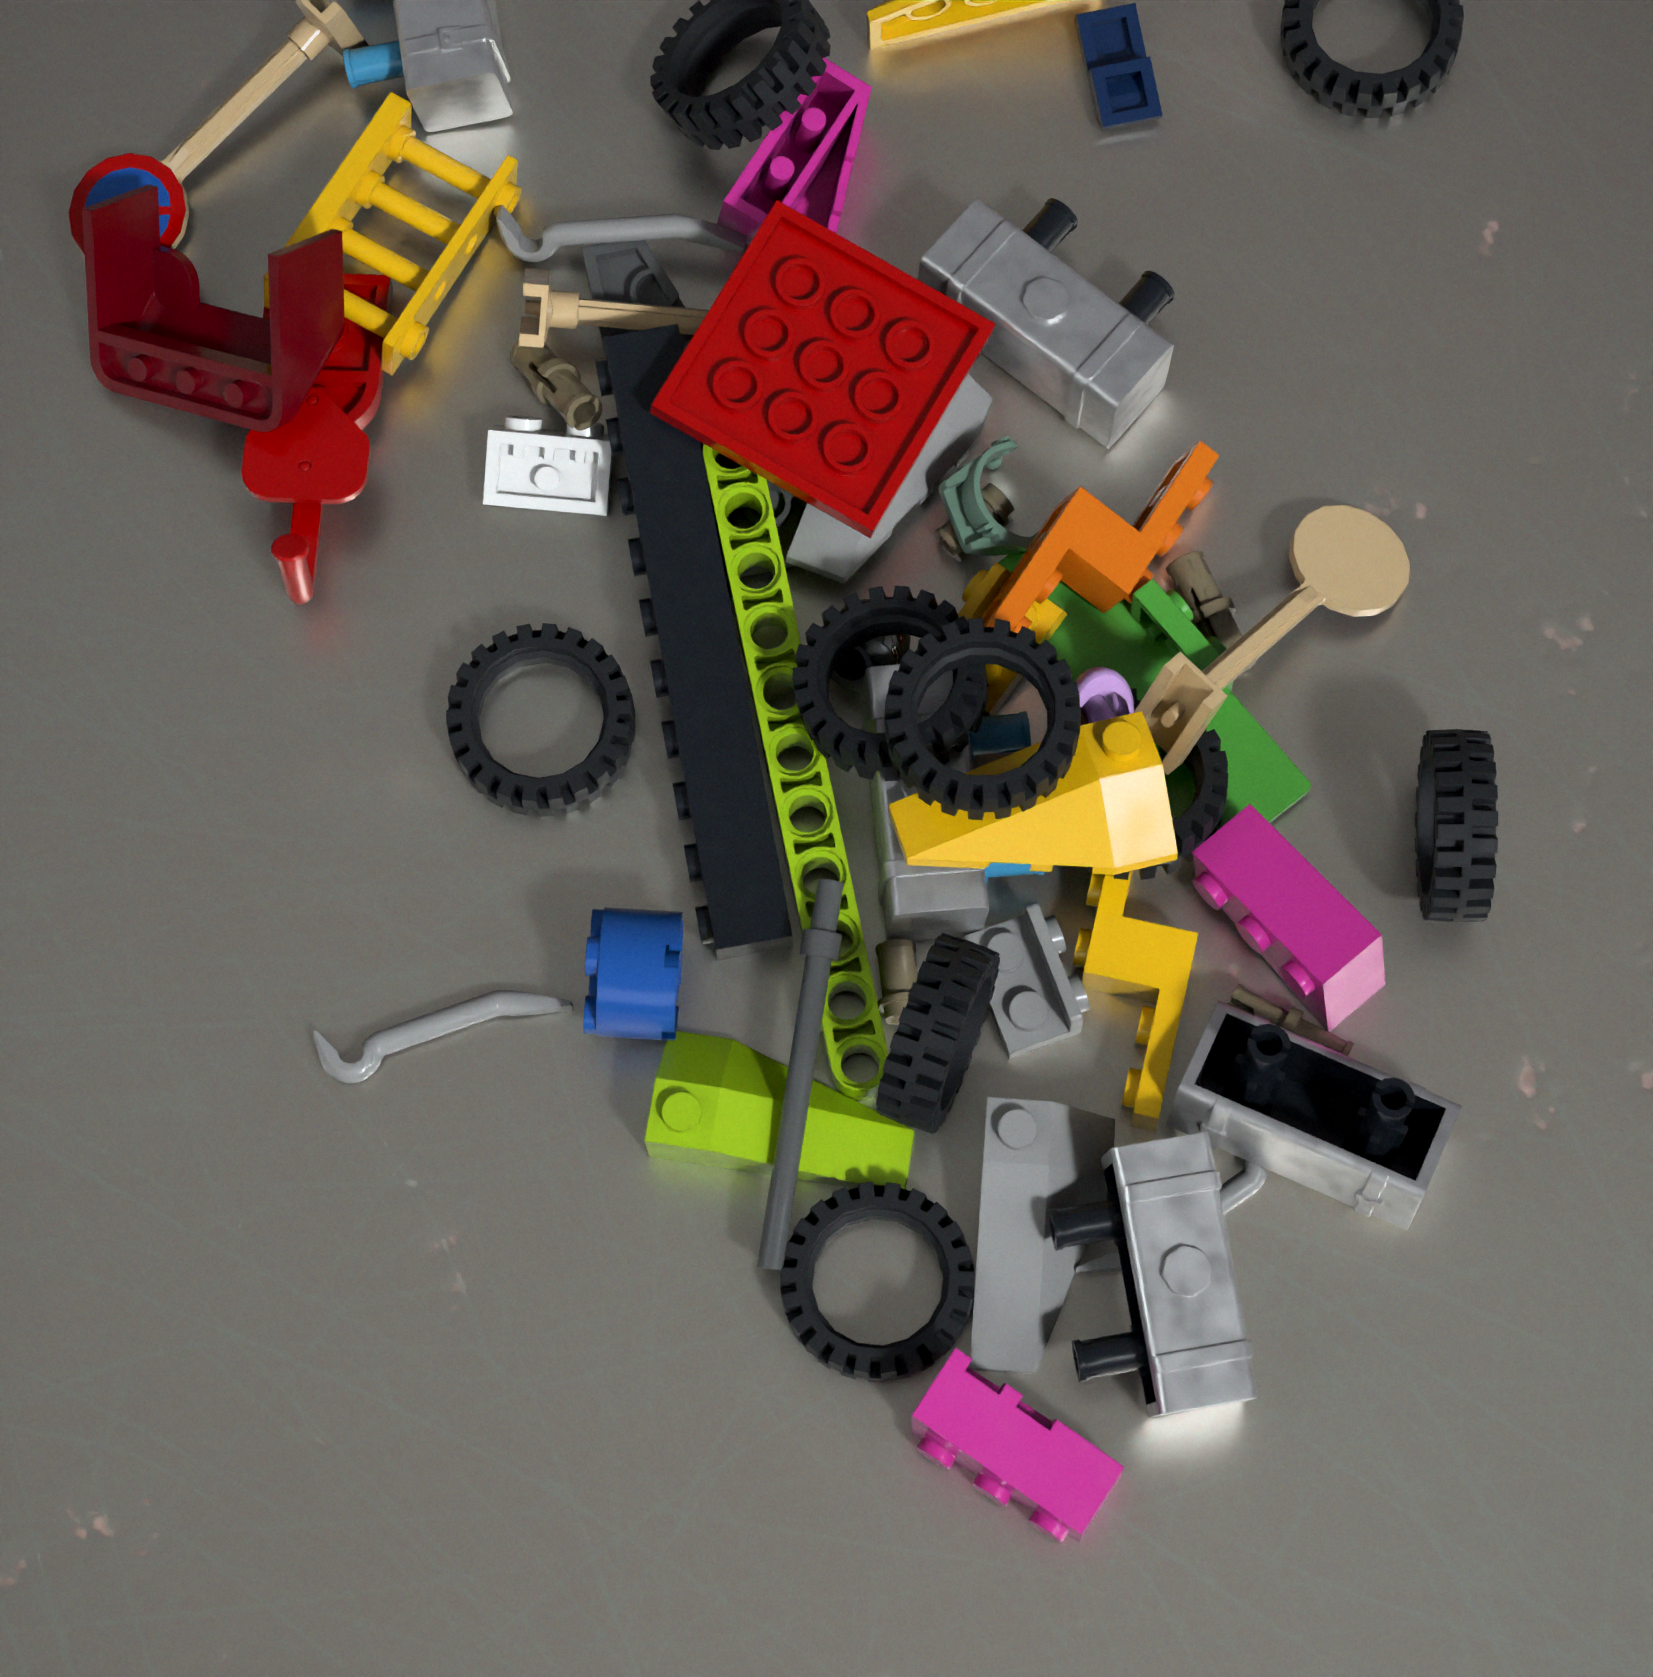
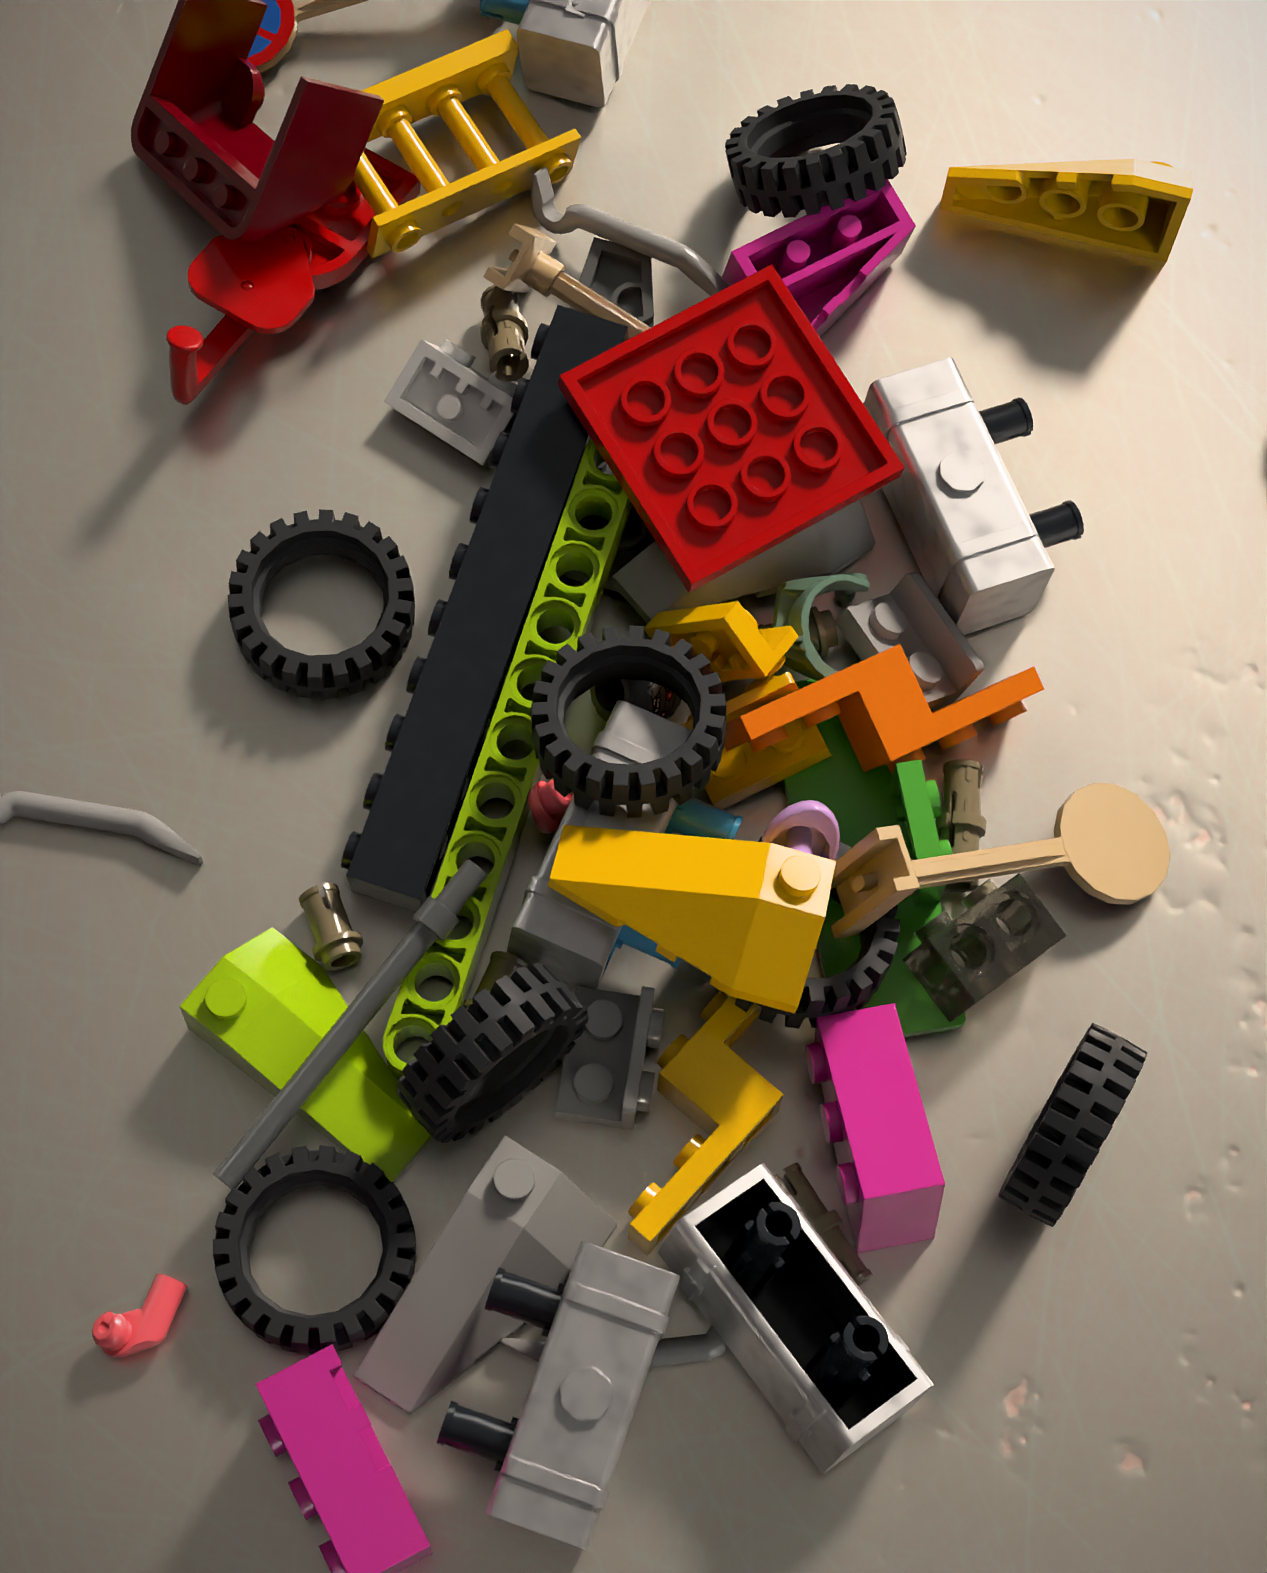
camera: 20 degrees right, 5 degrees down
blue brick [583,907,683,1041] -> none
black tyre [884,618,1081,820] -> none
dark blue slope [1074,3,1163,130] -> none
none -> coral arm [92,1273,187,1358]
none -> dark tan pin [299,883,364,971]
none -> coral arm [528,779,573,833]
none -> yellow bracket [644,601,798,683]
none -> light grey bracket [835,571,984,711]
none -> clear smoke brick [902,873,1067,1023]

